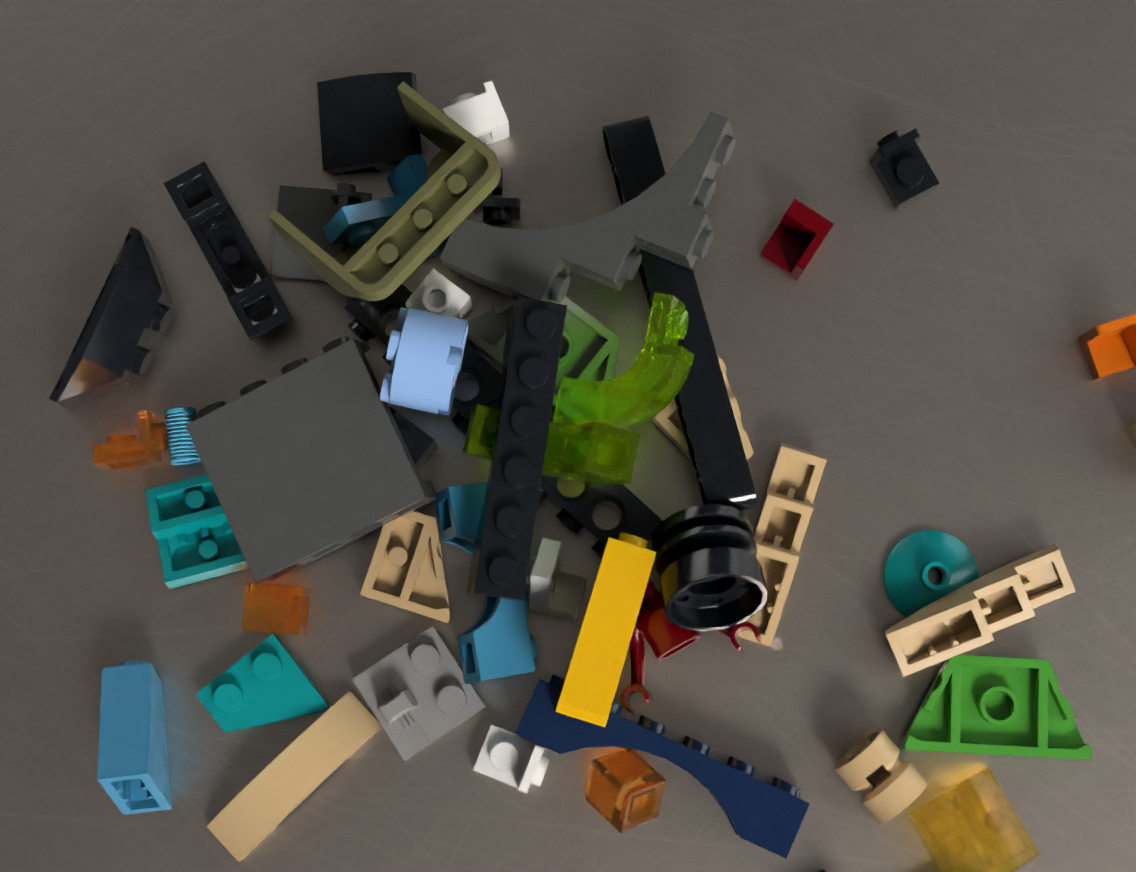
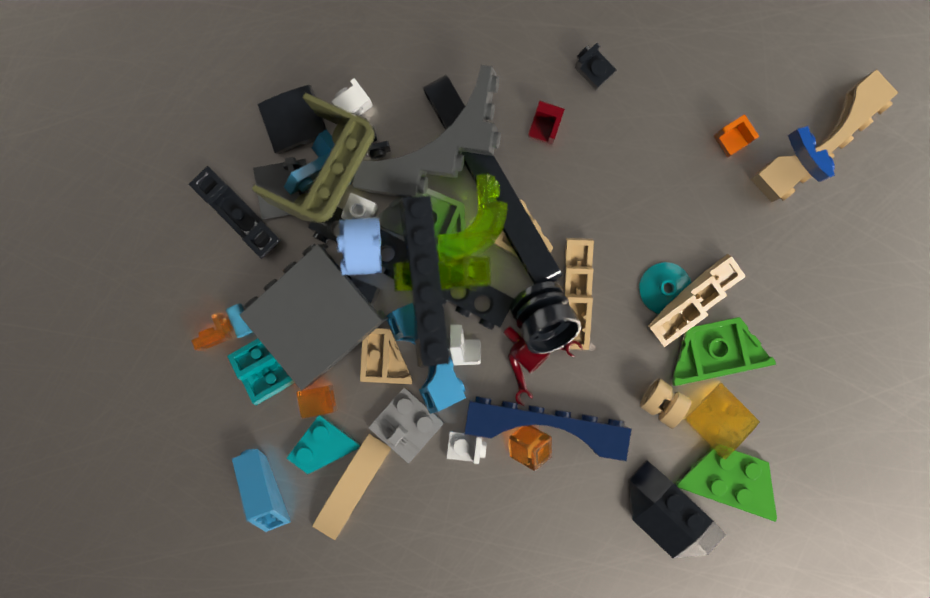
camera: 15 degrees left, 5 degrees up
black wedge [49,227,173,410] -> none
yellow slope [555,532,656,727] -> none

